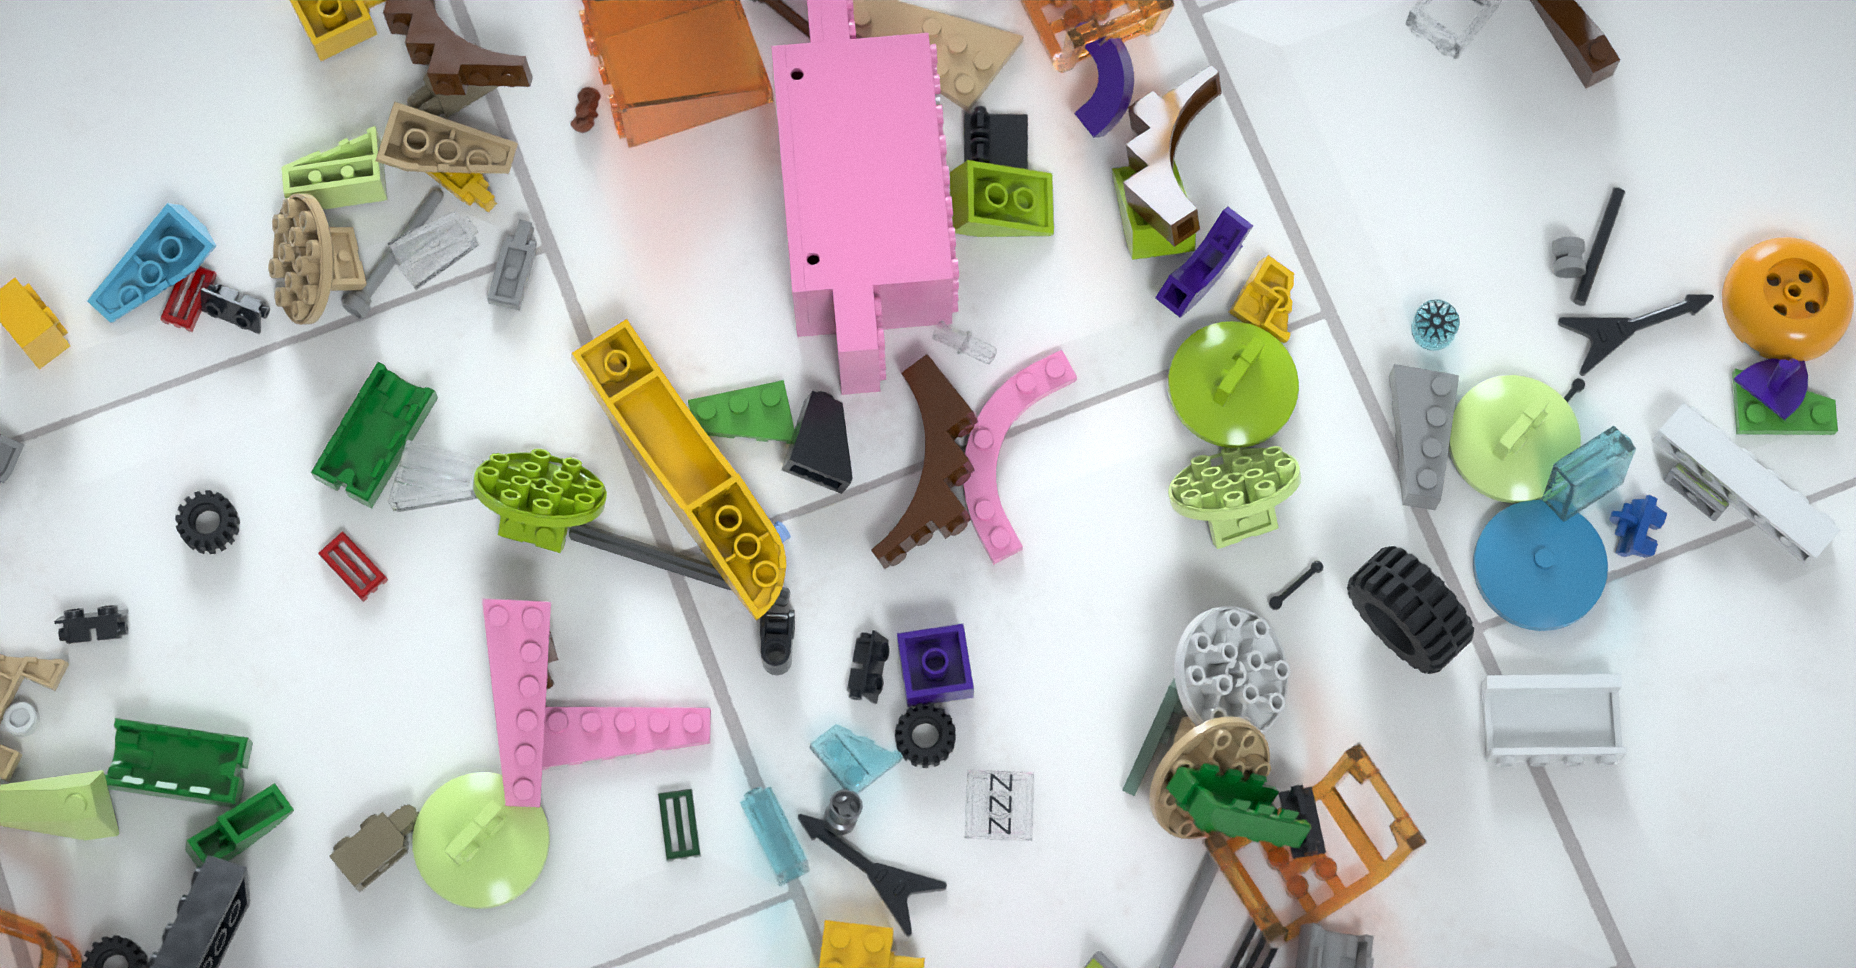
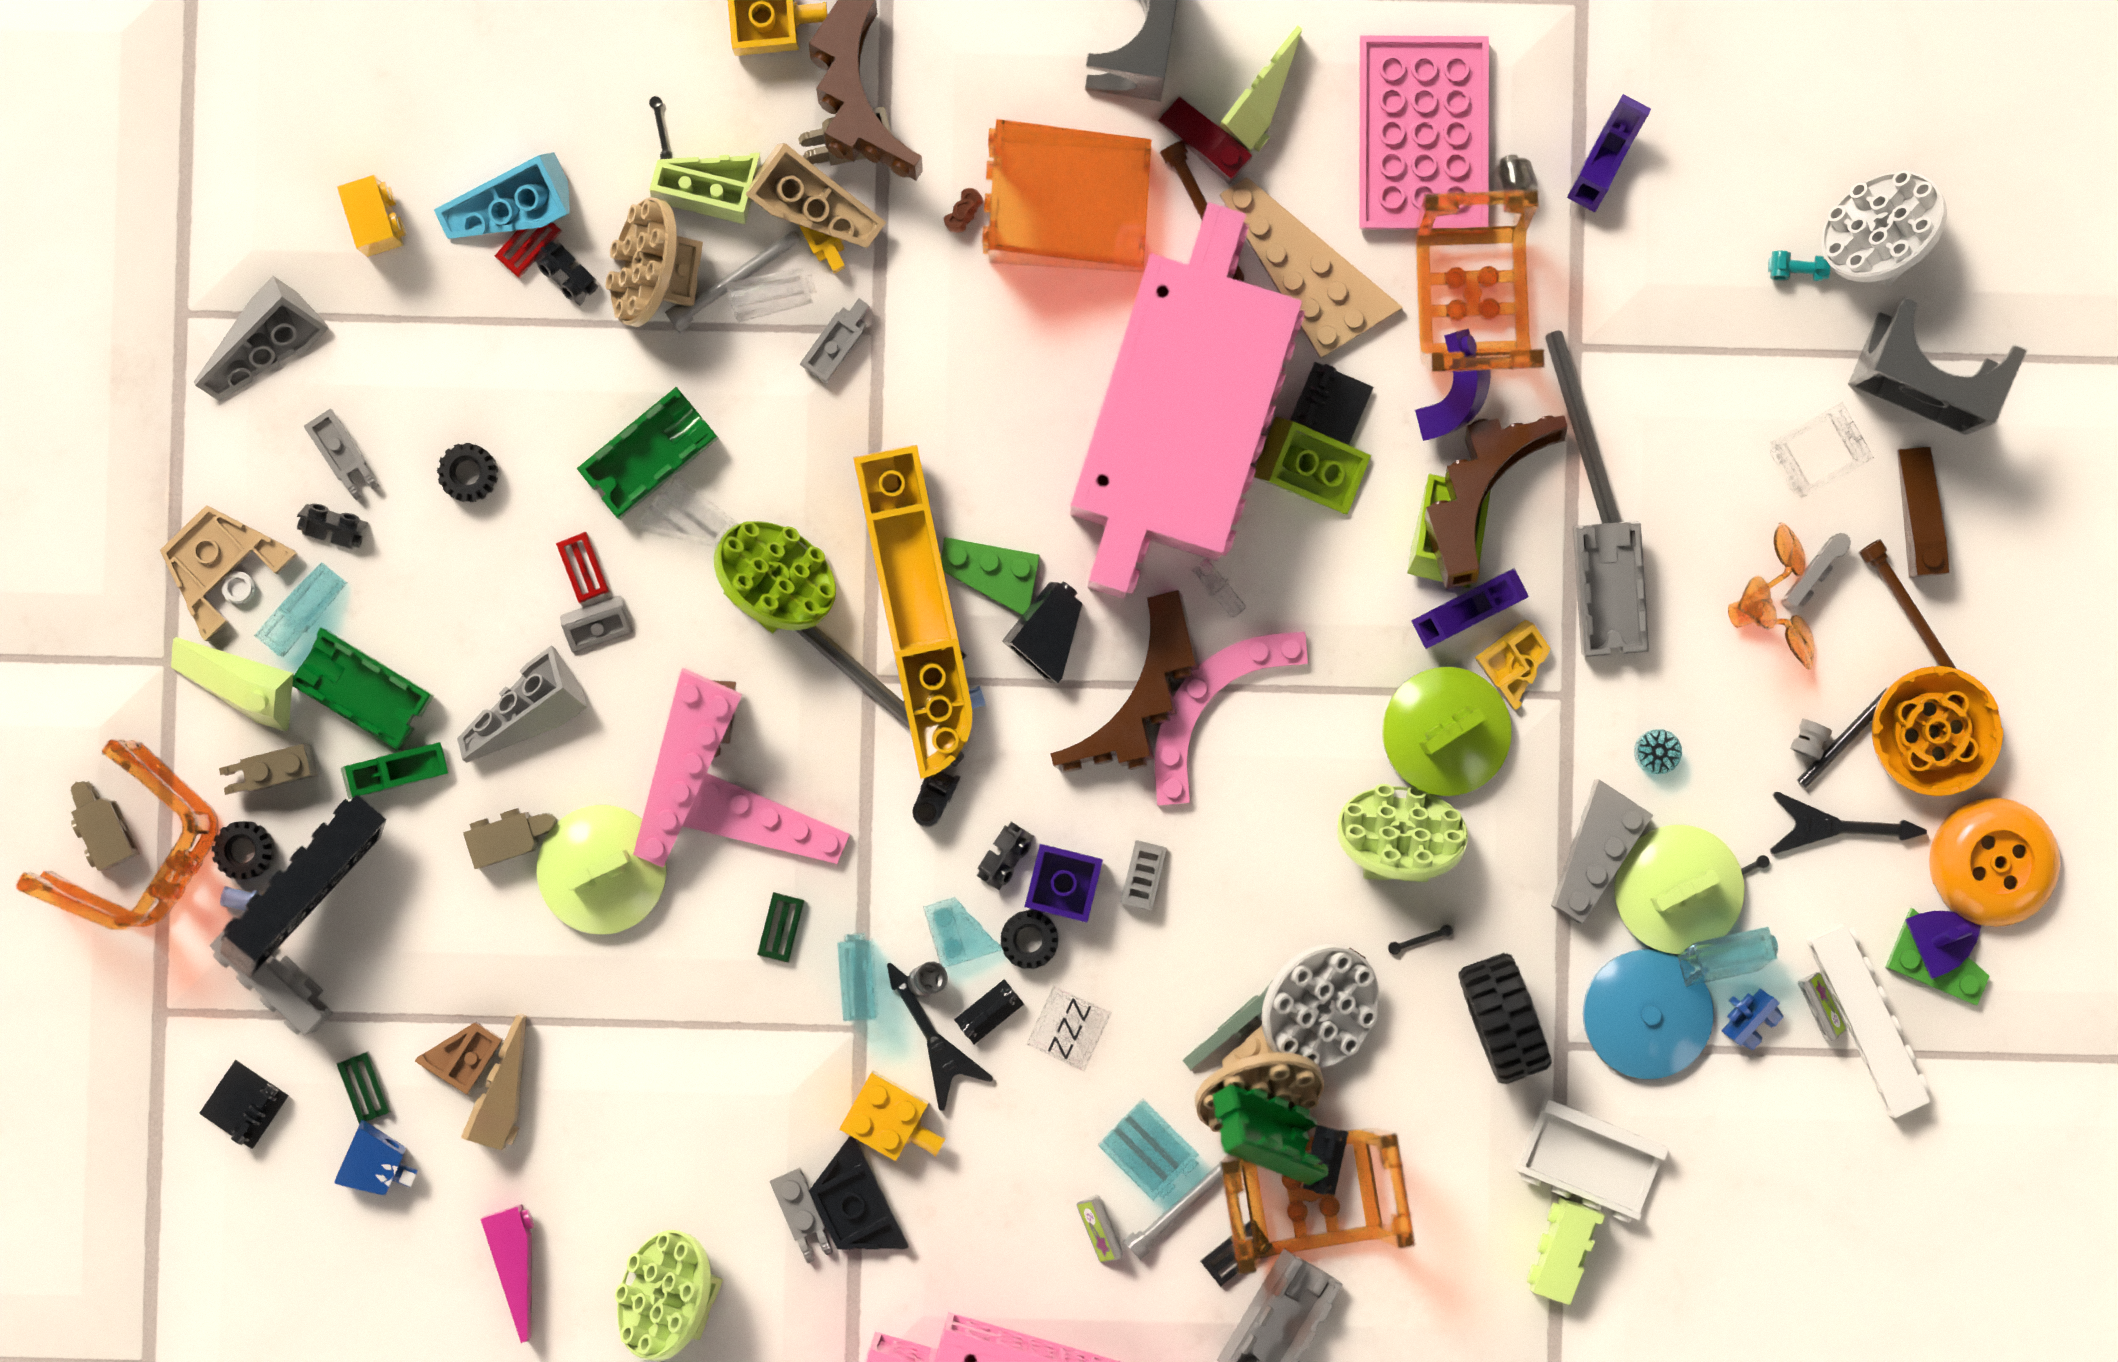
camera: 20 degrees right, 15 degrees up
none -> dark tan hinge [219,744,318,795]
none -> clear light blue slope [254,562,347,657]
none -> light grey hinge [304,408,379,500]
none -> light grey wedge [457,645,587,763]
none -> light grey slope [560,596,633,652]
none -> black hinge [649,96,672,159]
none -> black hinge [954,979,1024,1045]
none -> clear light blue brick [1098,1098,1199,1201]
none -> light grey slope [1120,840,1167,911]
none -> yellowish green wedge [1527,1197,1605,1305]
none -> dark grey axle [1545,330,1621,524]
none -> light grey piece [1573,521,1649,657]
none -> clear orange plant [1728,522,1815,671]
none -> light grey hinge [1781,533,1851,610]
none -> reddish brown piece [1858,539,1956,669]
none -> light orange brick [1872,666,2003,796]

